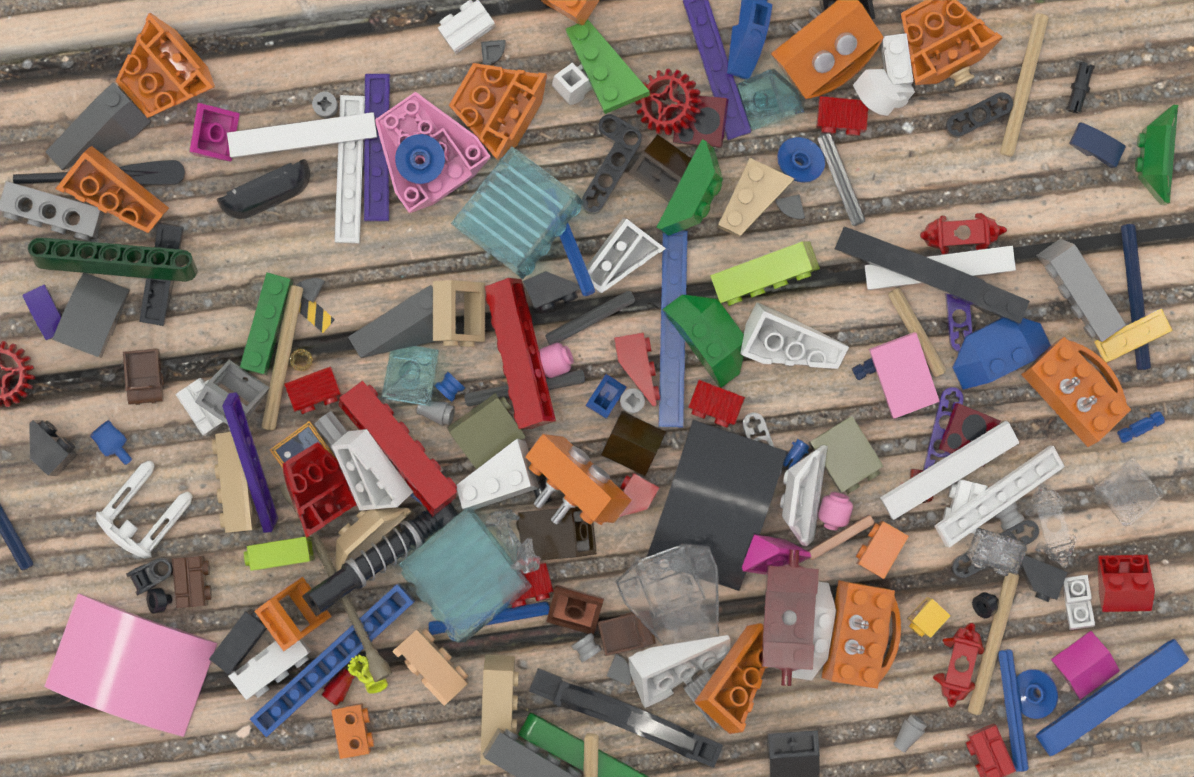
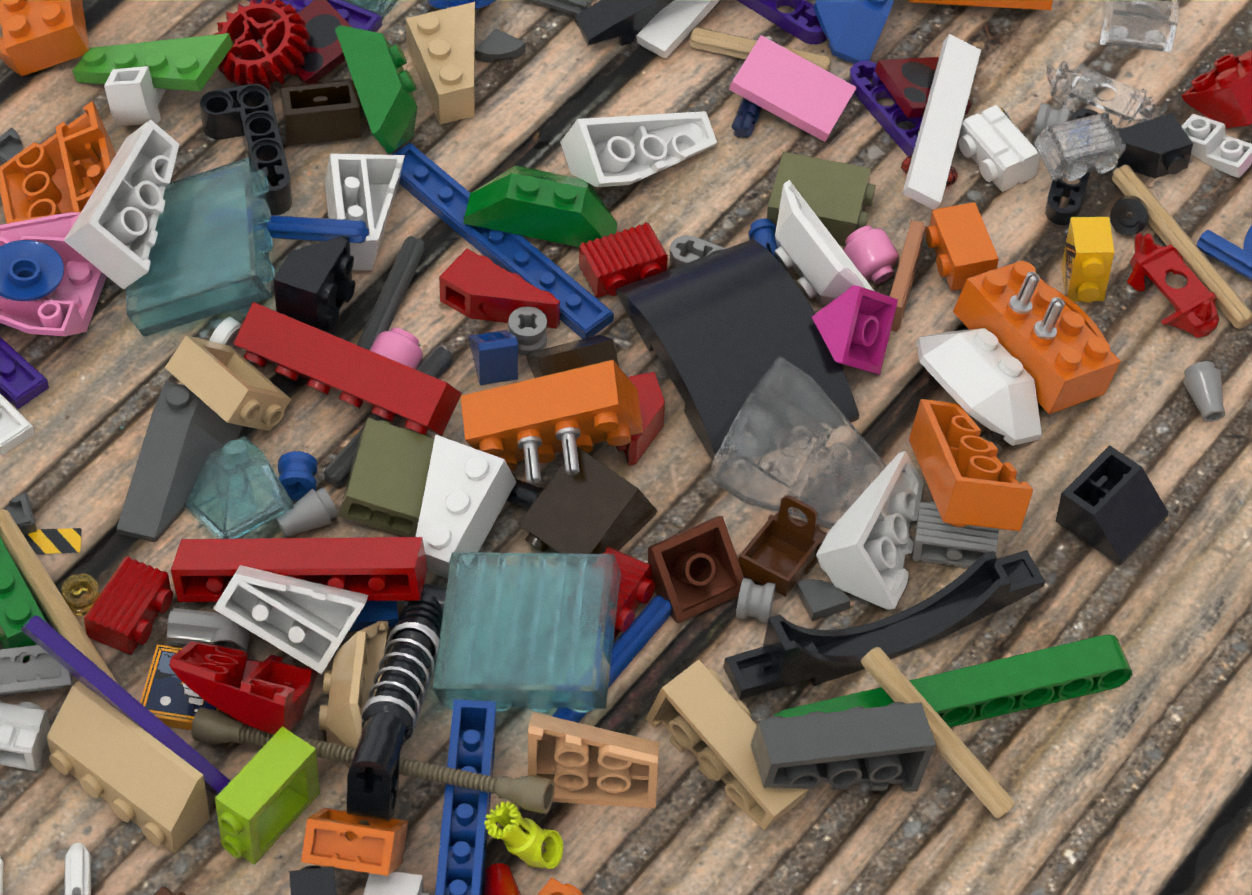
camera: 50 degrees left, 35 degrees down
clear piece [485,510,540,574] -> none
lime wedge [710,241,820,306] -> none
brick [761,549,819,686] -> none
white tile [935,446,1065,548] -> none
none -> white wedge [64,119,179,290]
none -> white tile [210,317,242,349]

